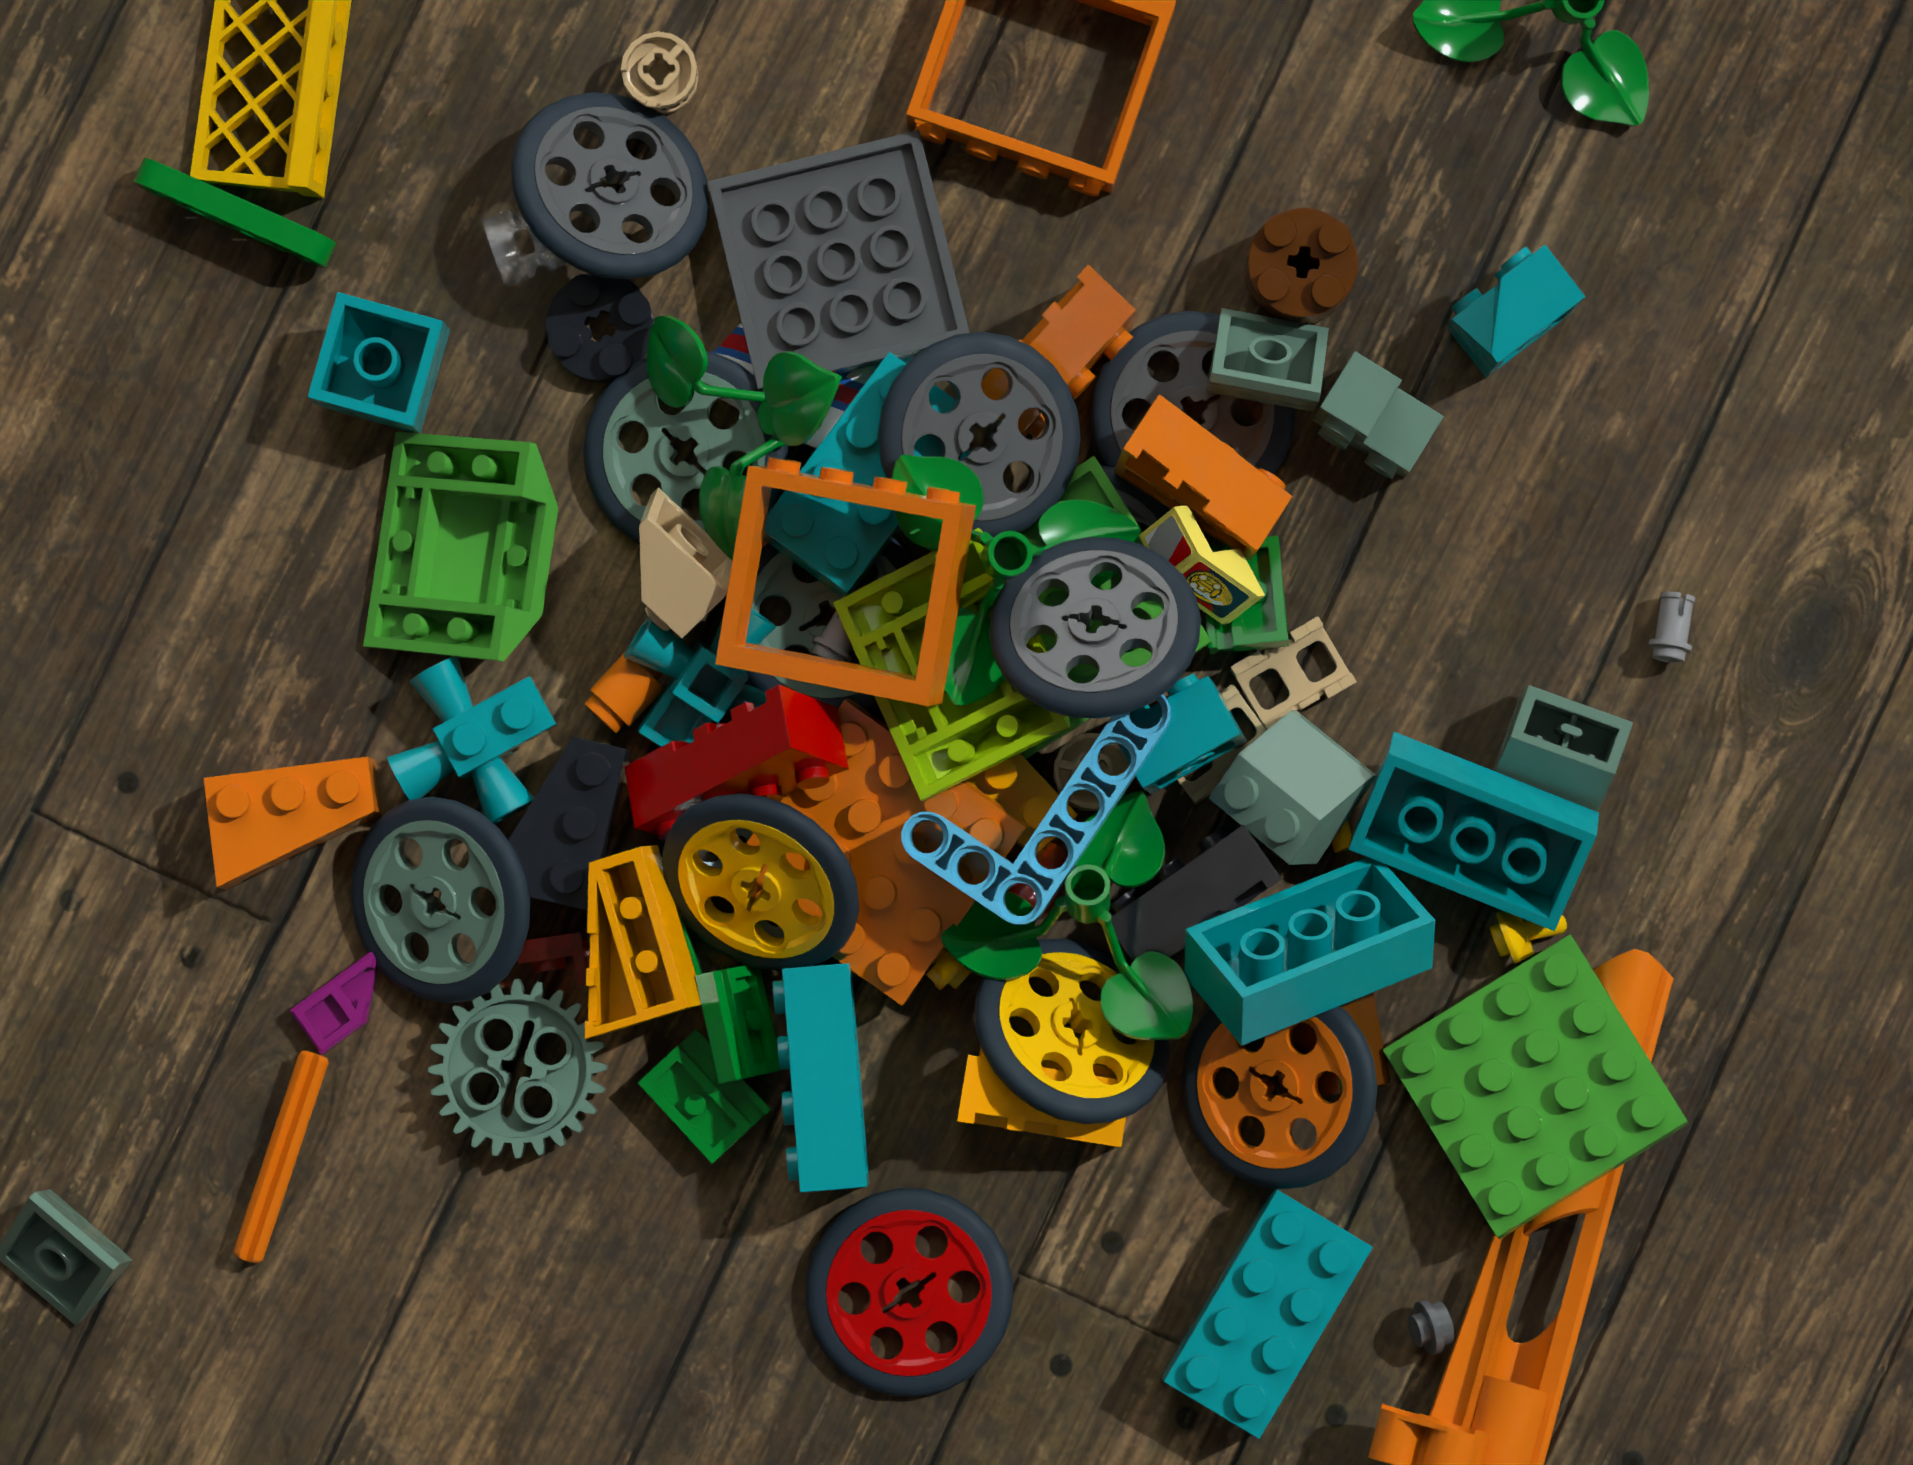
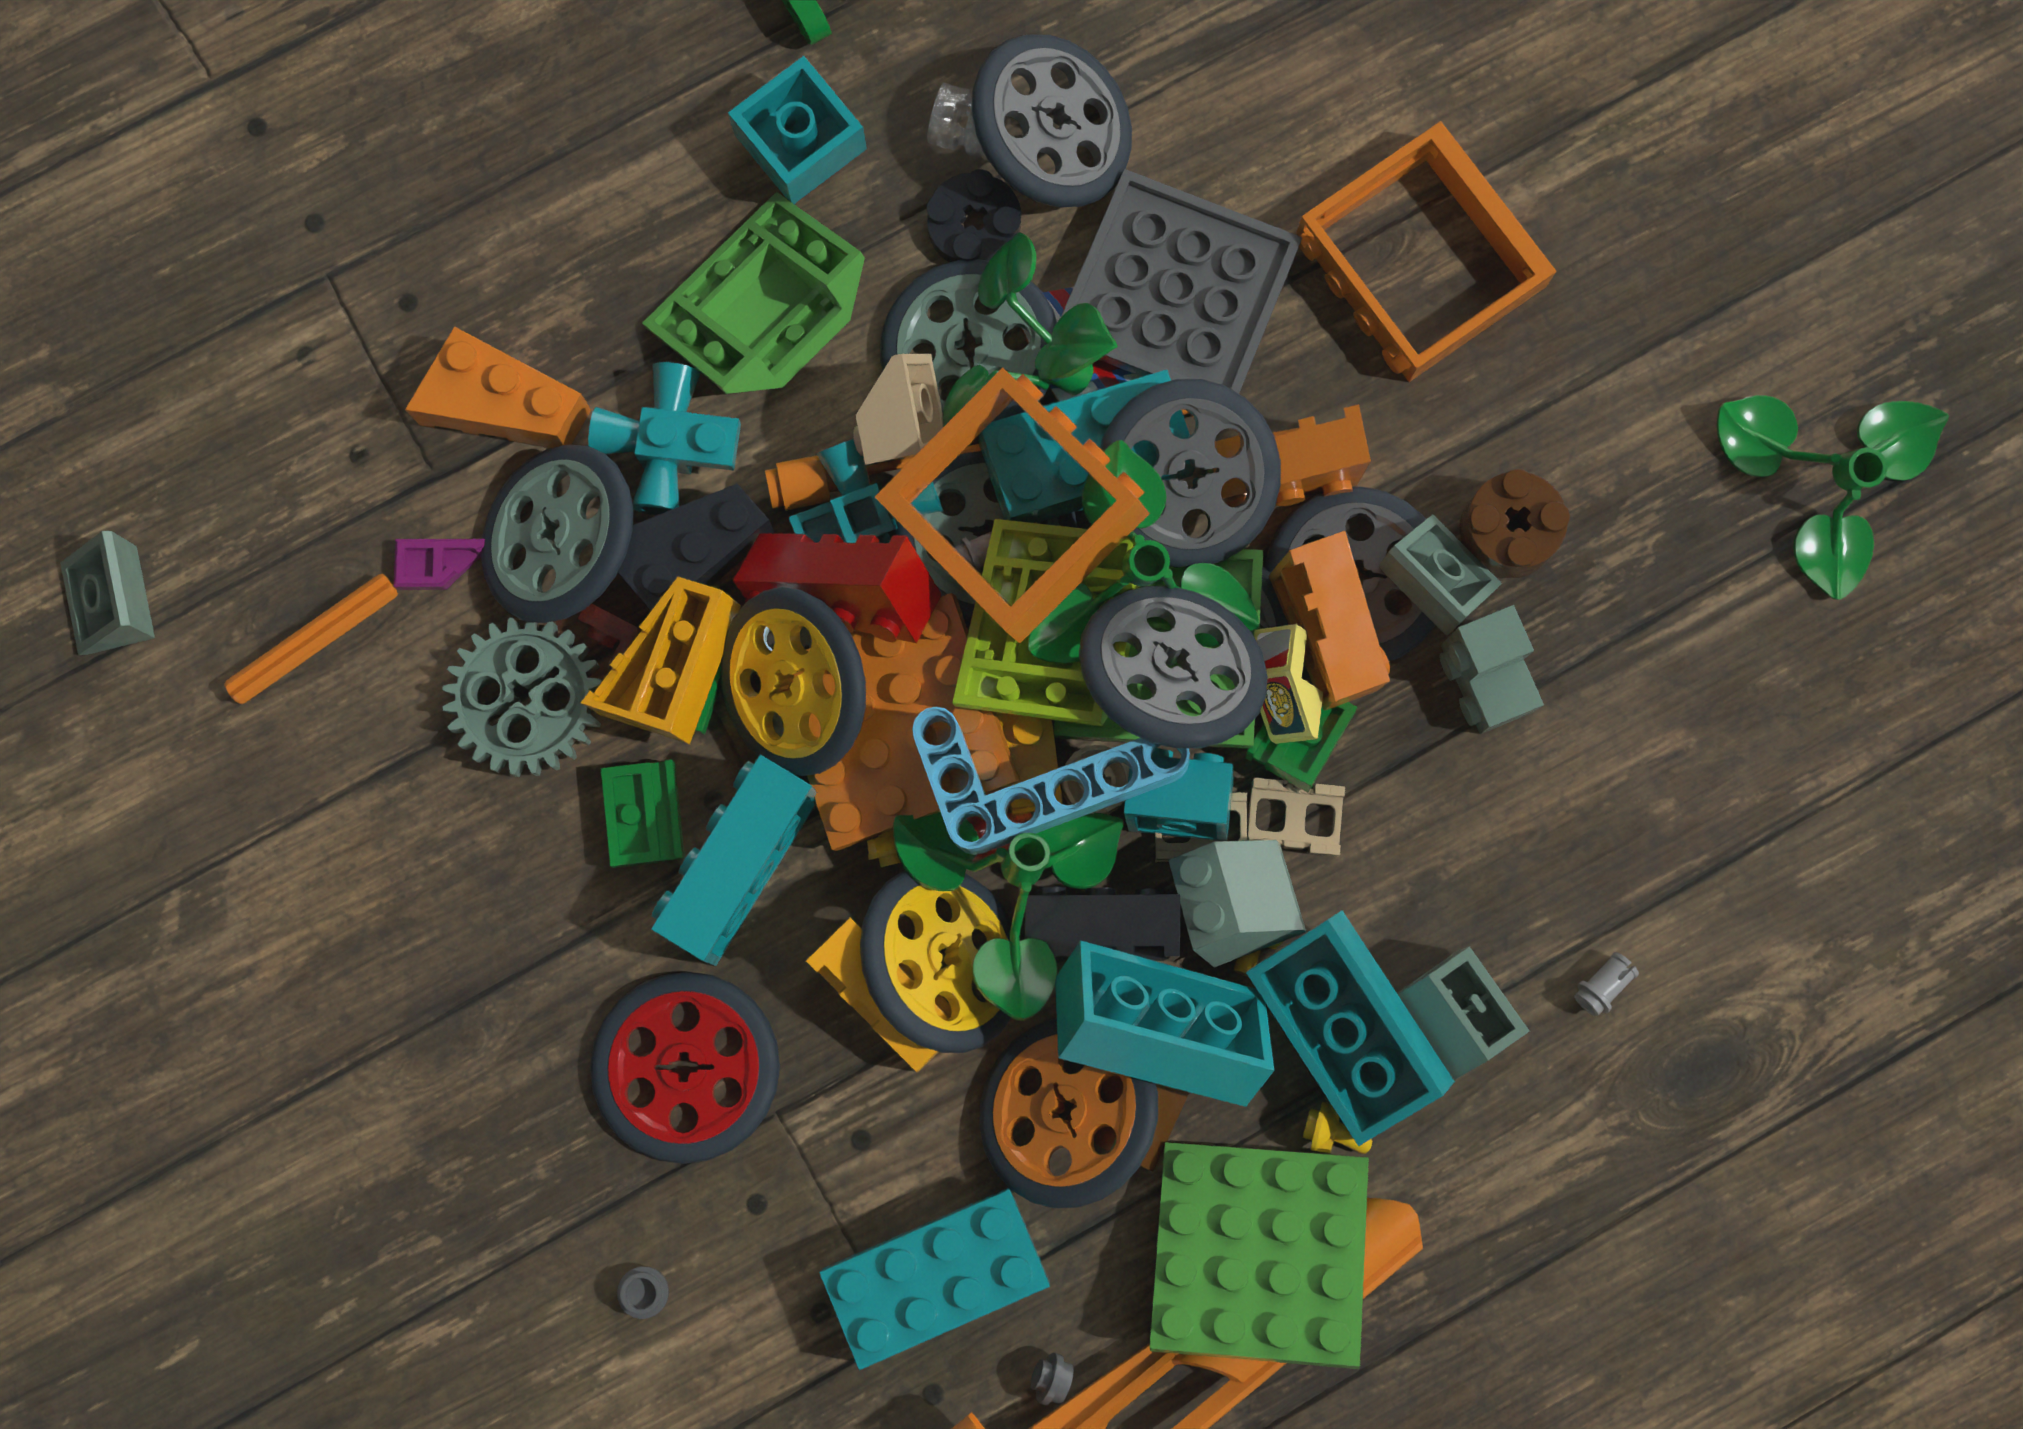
camera: 35 degrees right, 5 degrees down
tan wheel [621,31,699,115] -> none
green plate [695,965,780,1084] -> none
teal slope [1447,245,1586,378] -> none

